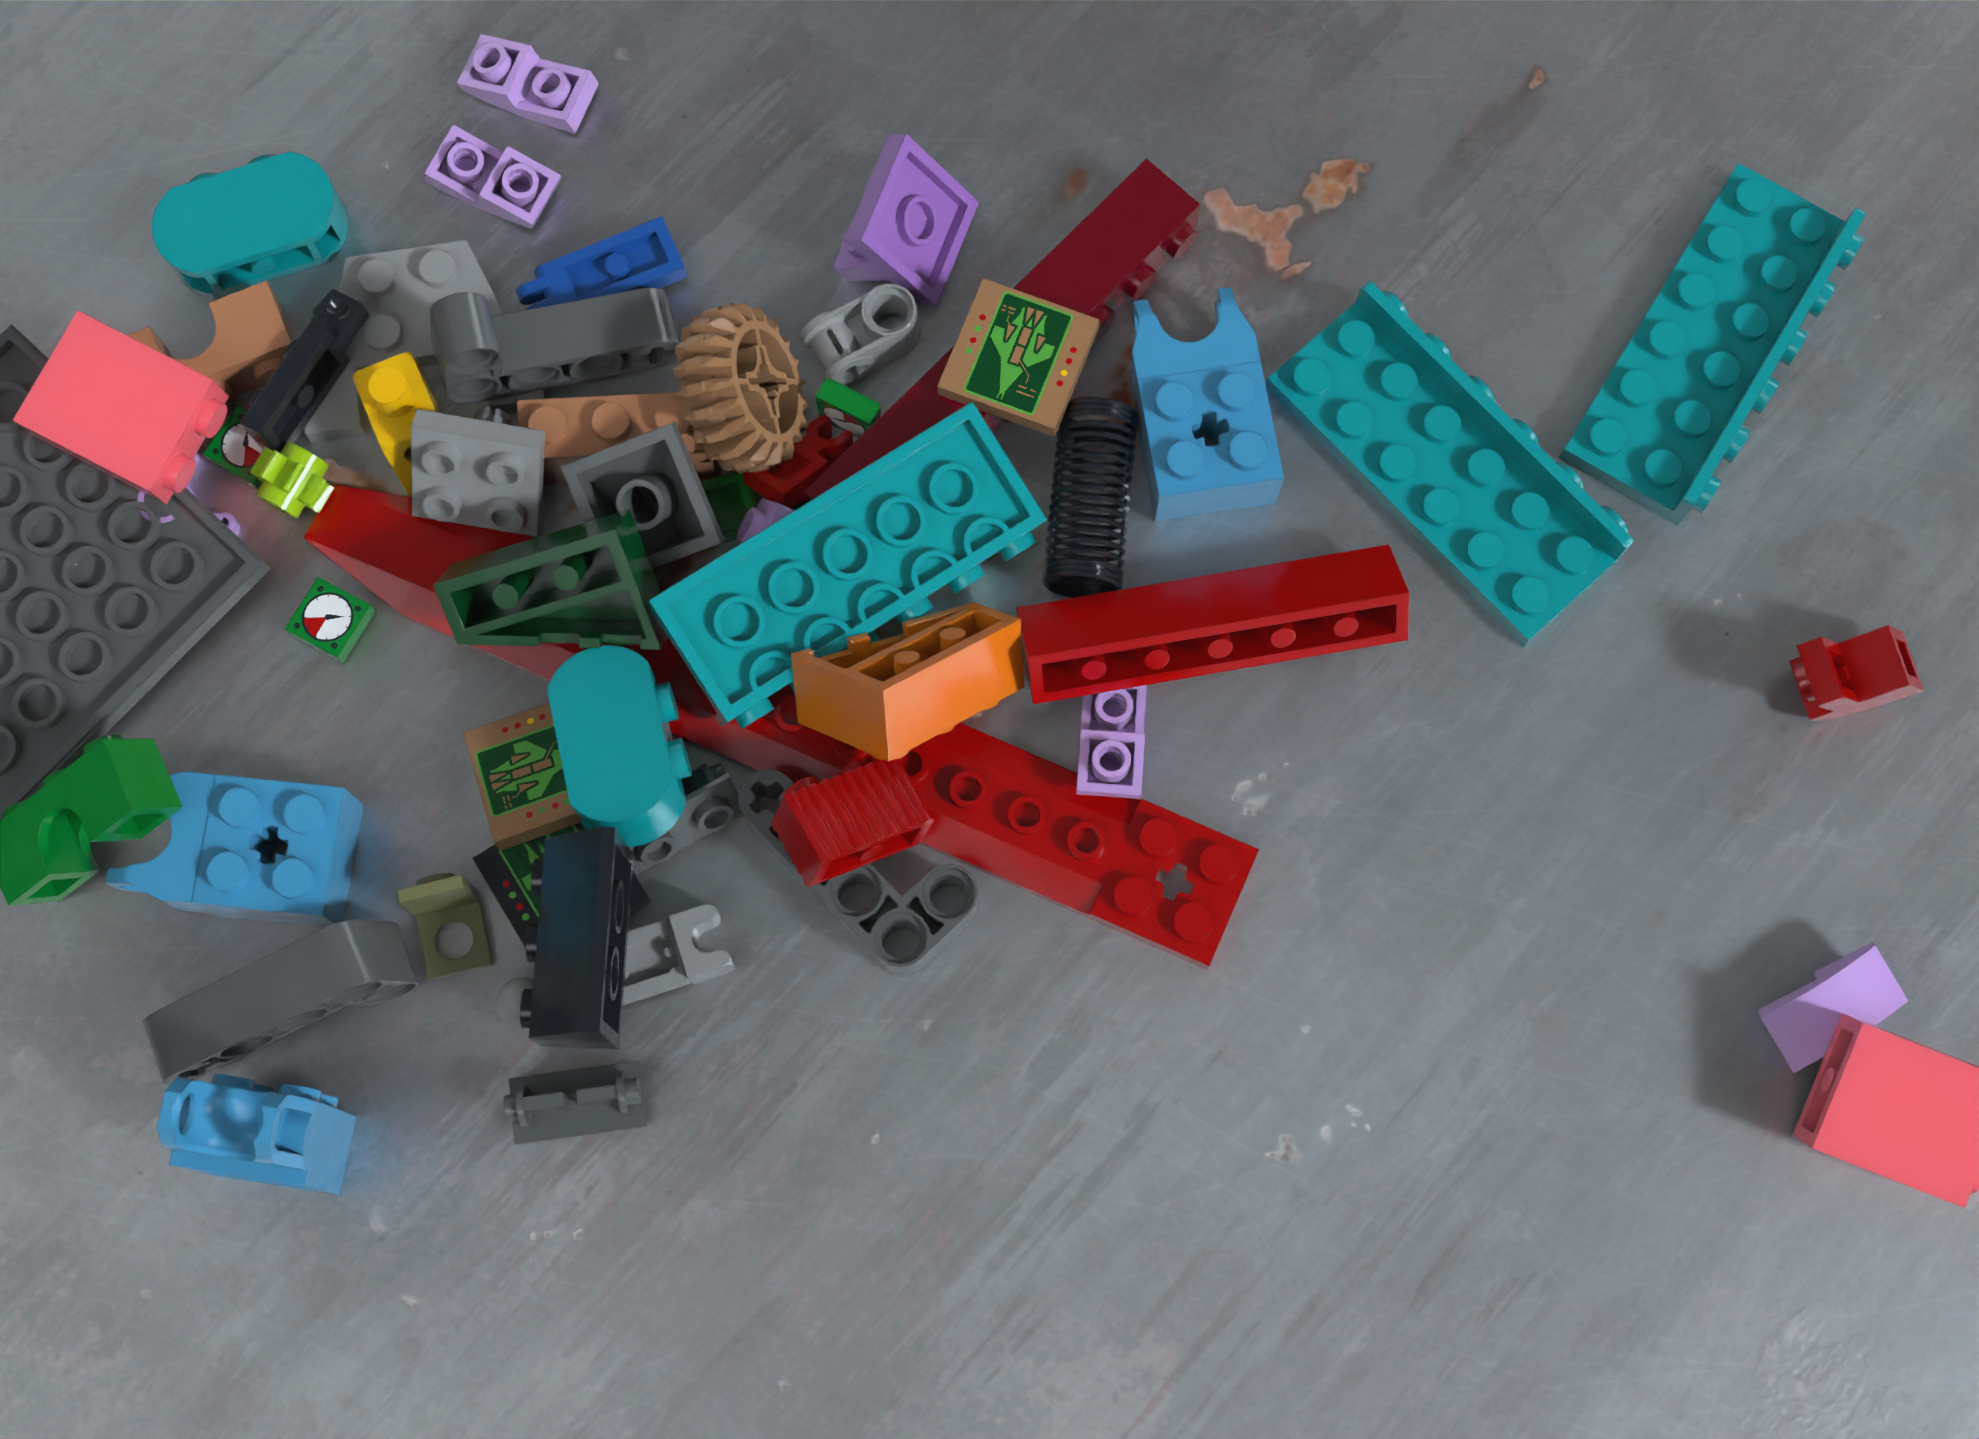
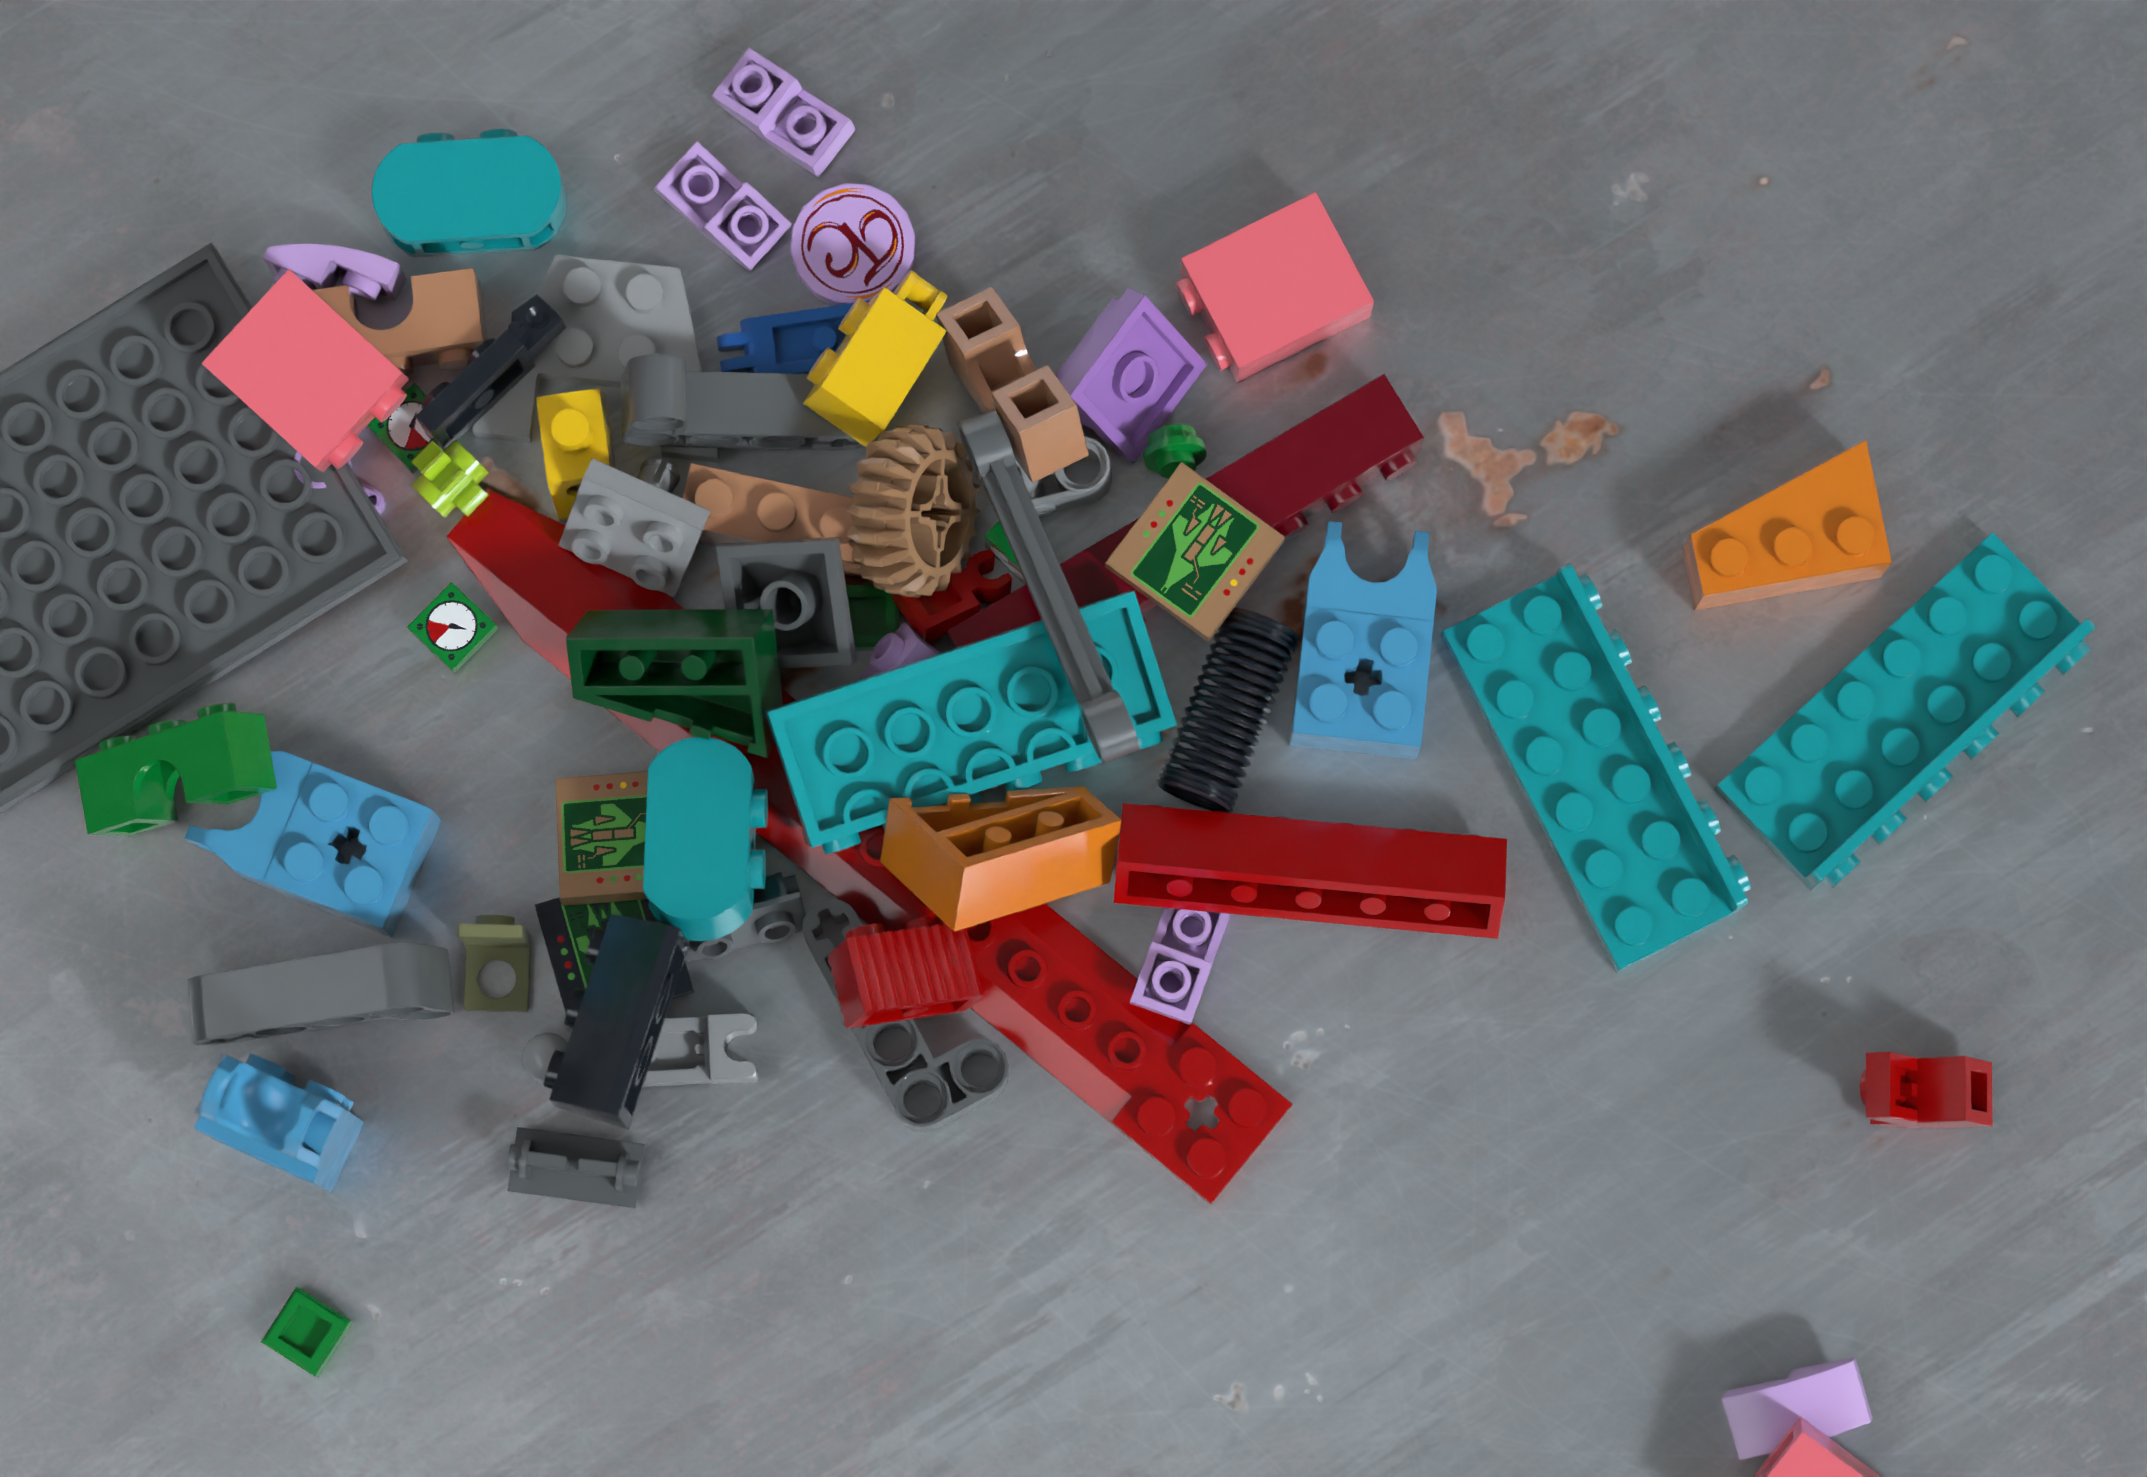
camera: 15 degrees right, 5 degrees up
none -> green tile [261,1287,353,1377]
none -> lavender slope [263,243,407,301]
none -> lavender tile [791,183,915,306]
none -> yellow brick [803,270,948,447]
none -> nougat arch [936,287,1089,483]
none -> dark grey piece [957,408,1140,765]
none -> green plate [1143,424,1207,479]
none -> coral brick [1175,192,1374,383]
none -> orange wedge [1682,440,1892,611]

